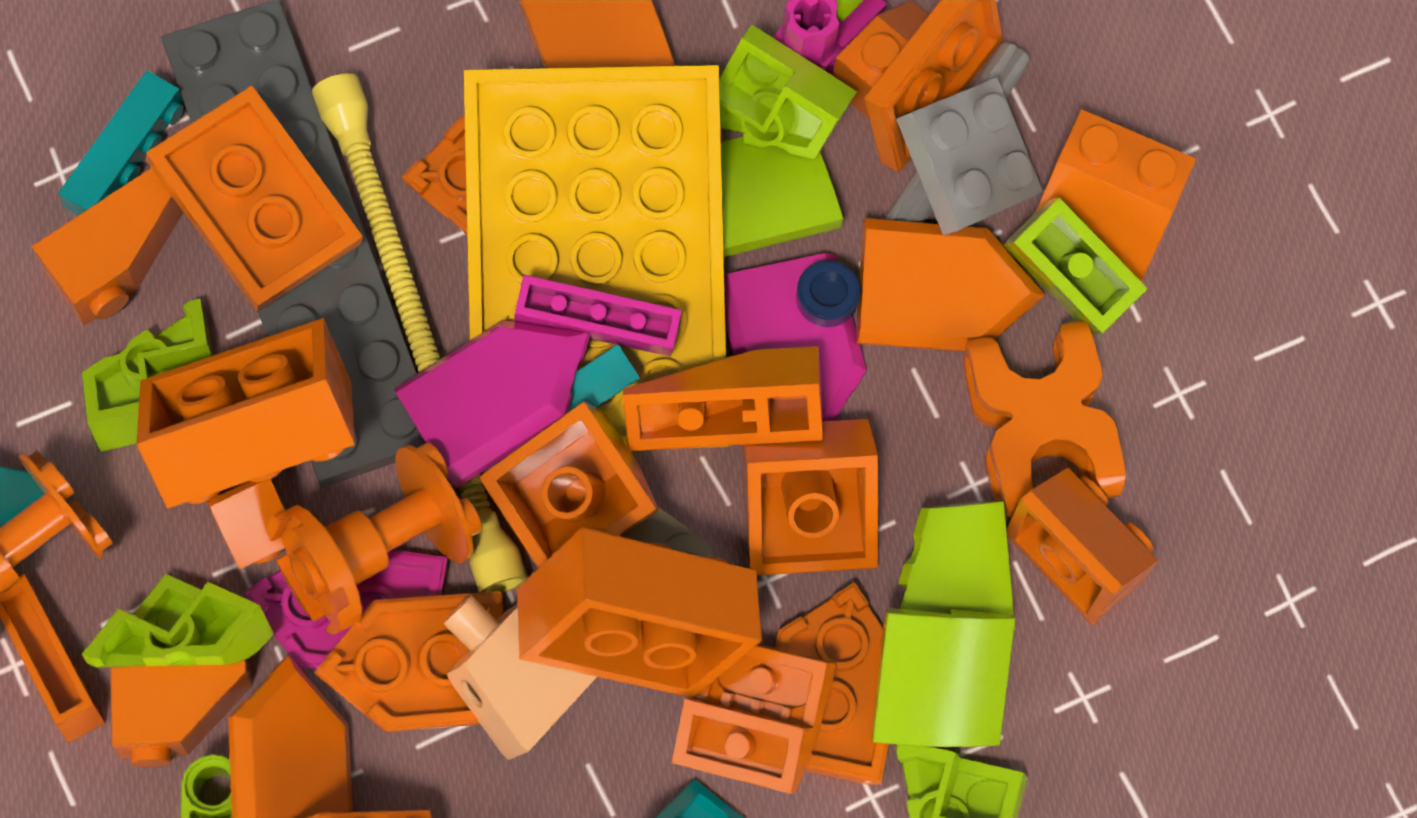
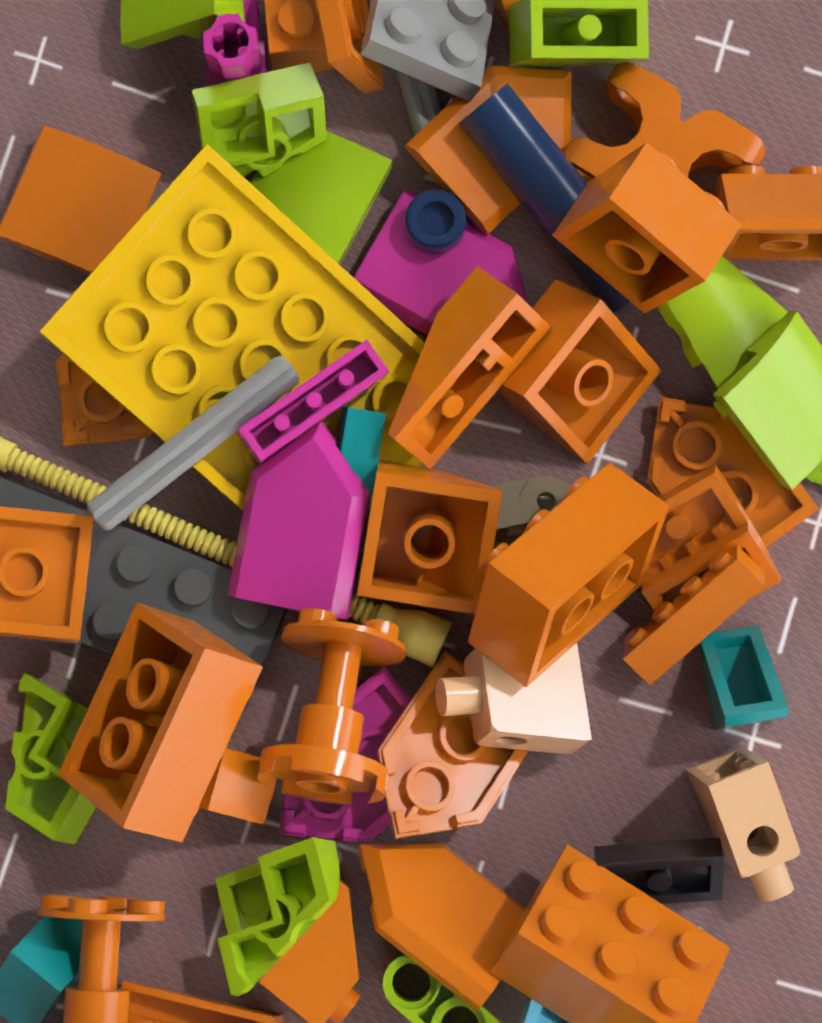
camera: 40 degrees left, 10 degrees up
none -> light grey axle [87,356,300,530]
none -> dark blue brick [458,83,630,313]
none -> orange brick [552,142,742,313]
none -> orange piece [623,545,765,685]

